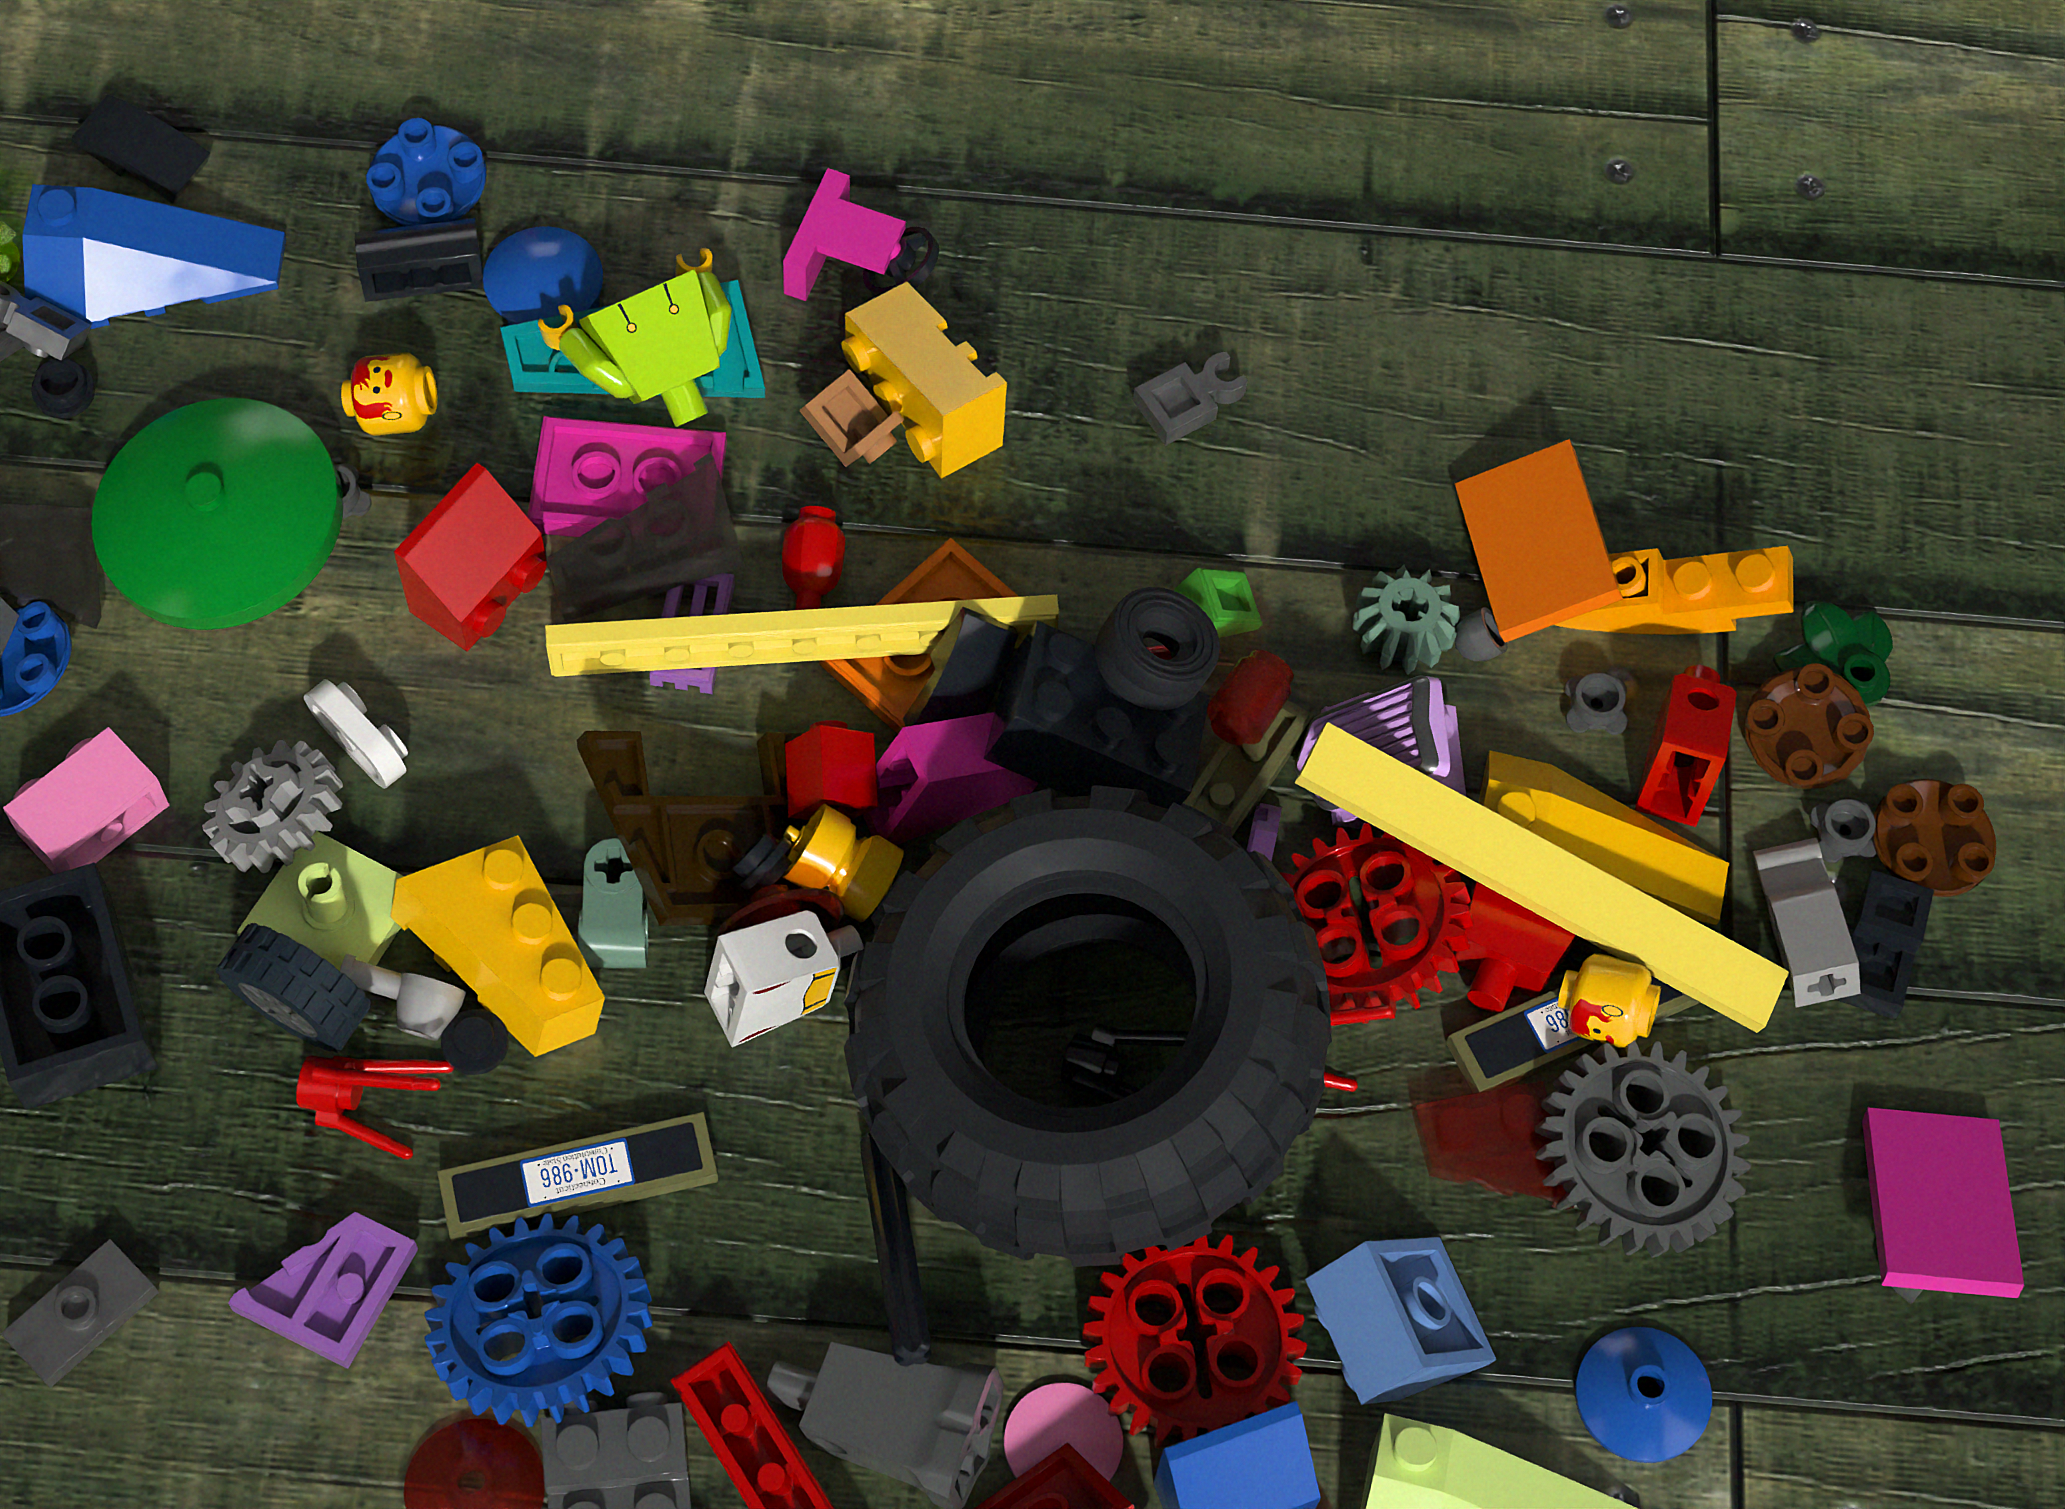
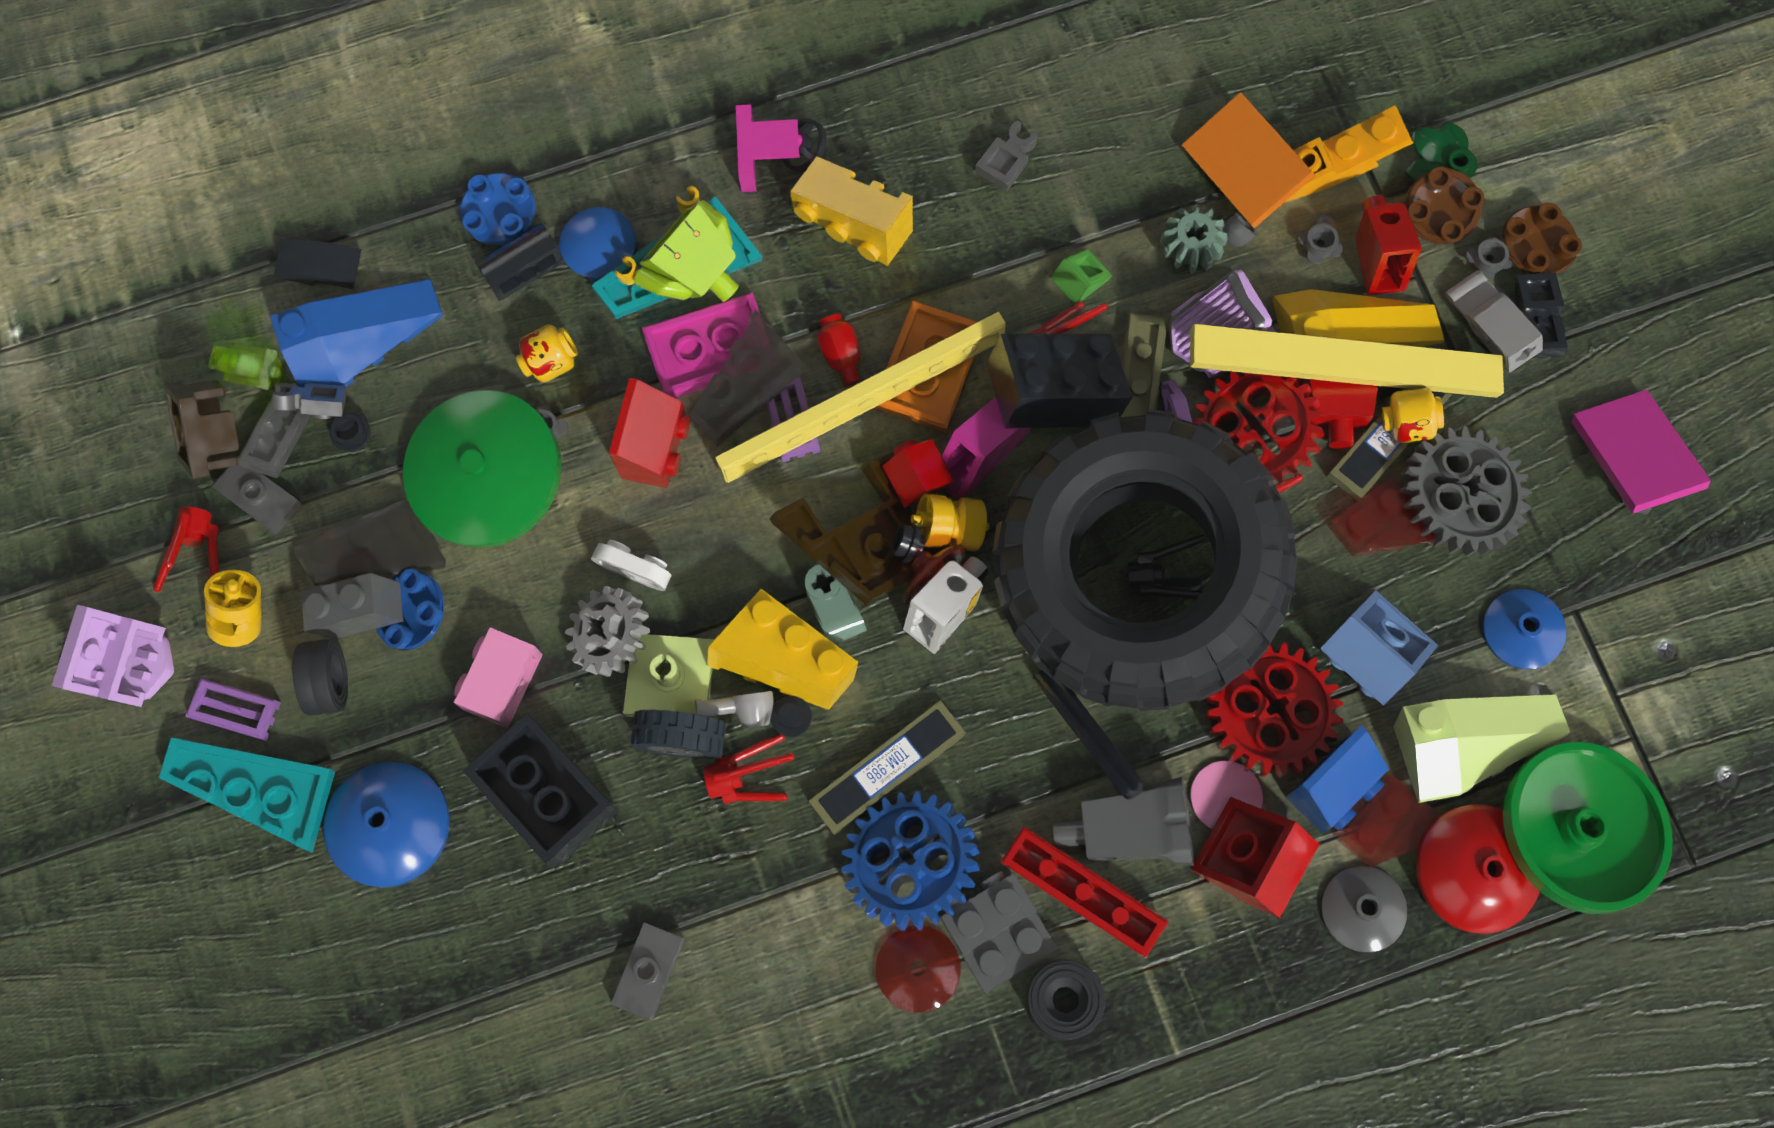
camera: 15 degrees left, 10 degrees up
medium lavender wing [228,1212,418,1369] -> none
medium nougat bracket [799,369,905,467] -> none
black slope [903,607,1018,727] -> none
black tyre [1095,587,1220,711] -> none
clear red brick [1207,649,1294,746] -> none

